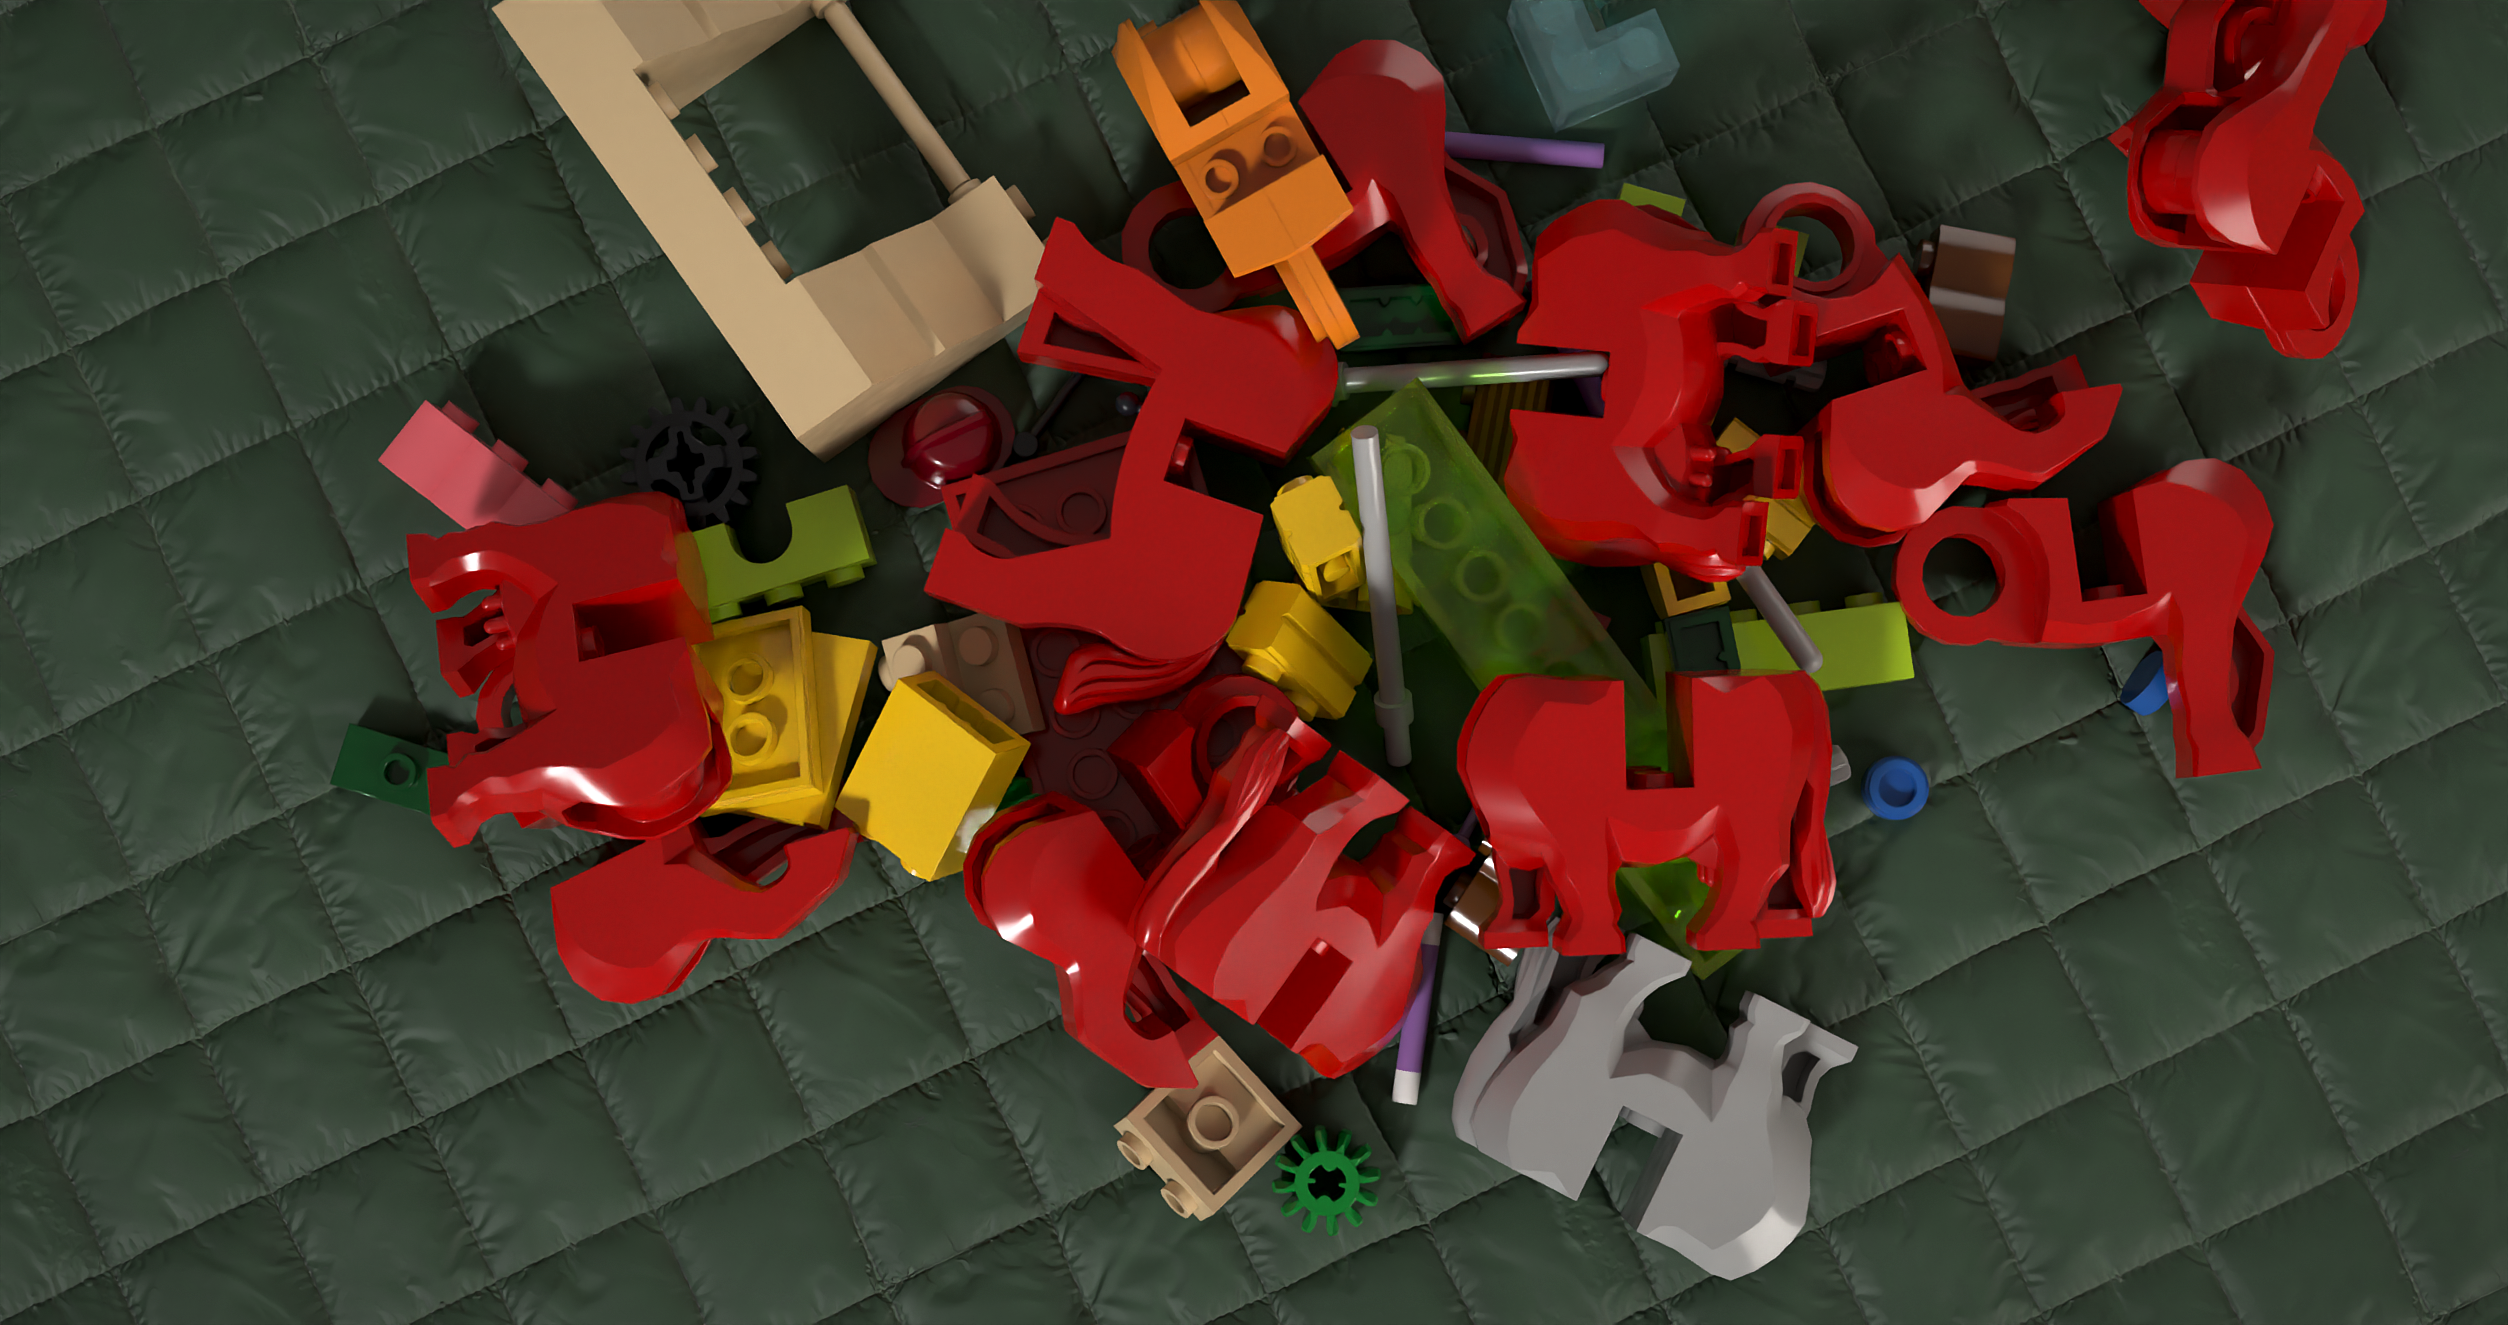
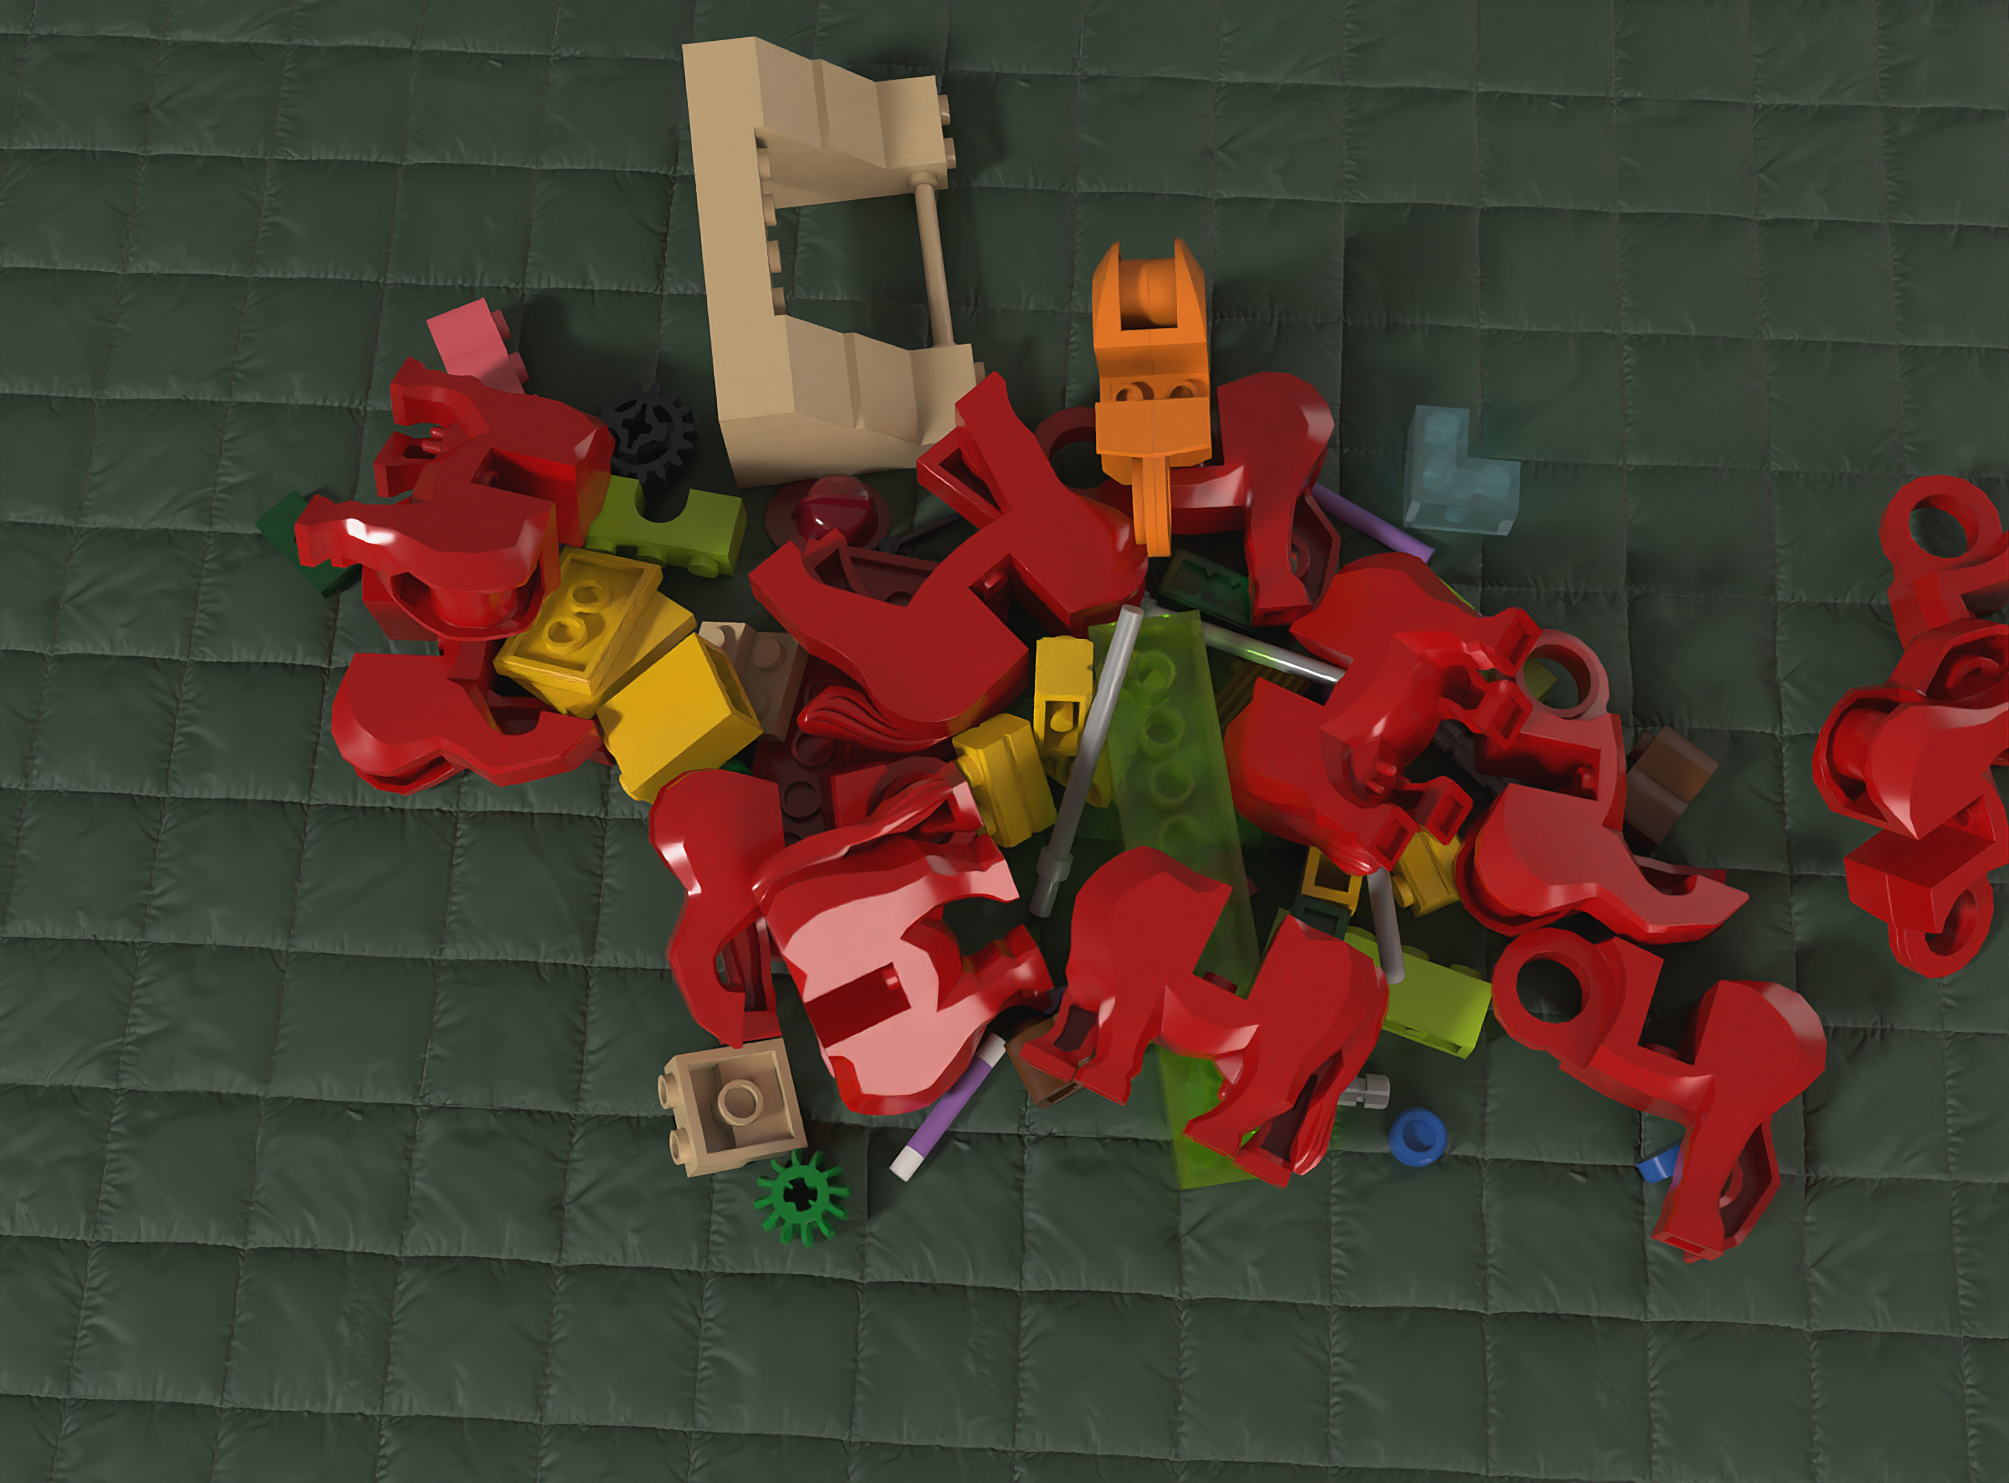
camera: 30 degrees right, 15 degrees down
light grey animal [1451,910,1859,1280] -> none

